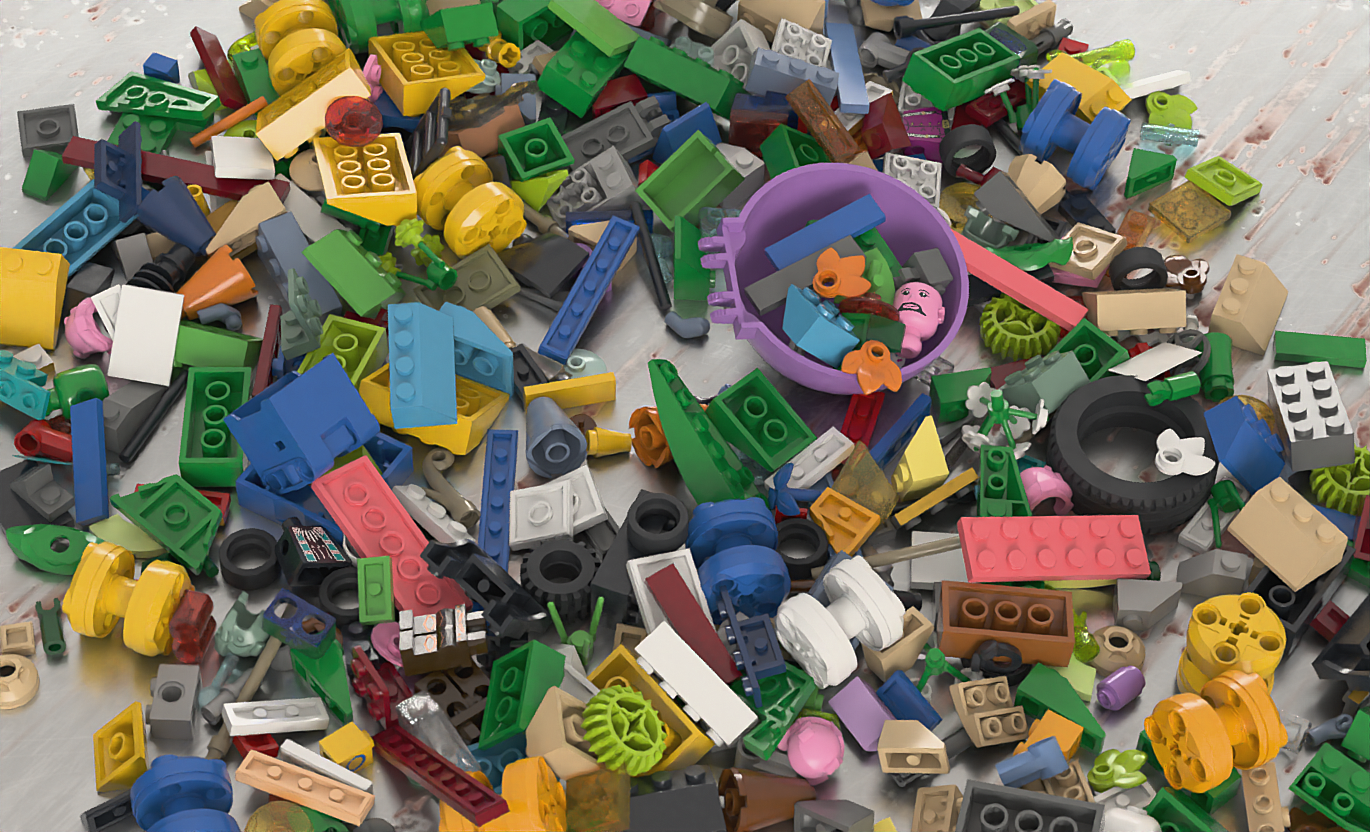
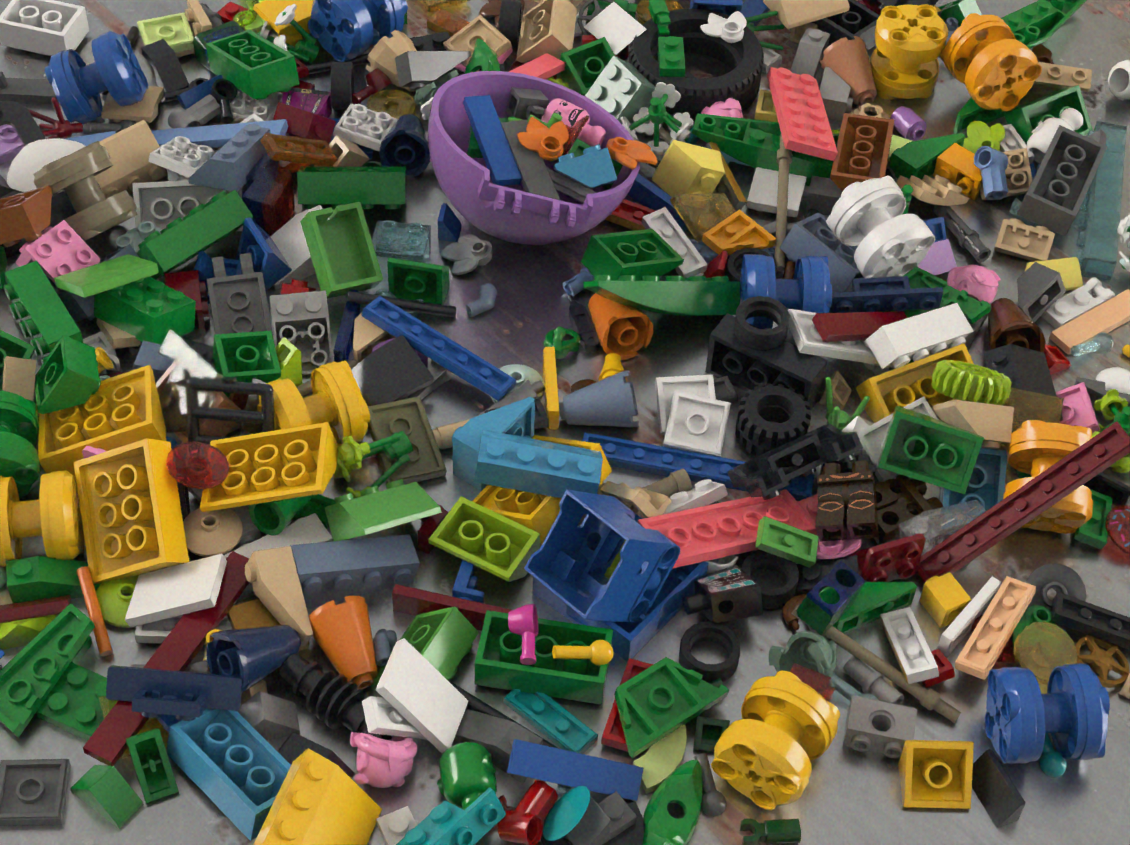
camera: 80 degrees left, 0 degrees up
sand green bracket [281,268,323,360] -> none
blue plant [768,463,821,516] -> none
dark green slope [866,315,906,353] -> none
tan slope [877,720,950,774] -> none
black piece [893,6,1020,39] -> none
black piece [970,640,1022,674] -> none
none -> green slope [126,727,179,803]
none -> teal tile [504,689,598,754]
none -> dark pink bar [508,604,538,665]
none -> green piece [543,326,581,360]
none -> yellow bar [552,640,614,666]
none -> tan bracket [600,481,671,519]
none -> green plate [657,36,685,77]
none -> nougat cone [819,36,877,105]

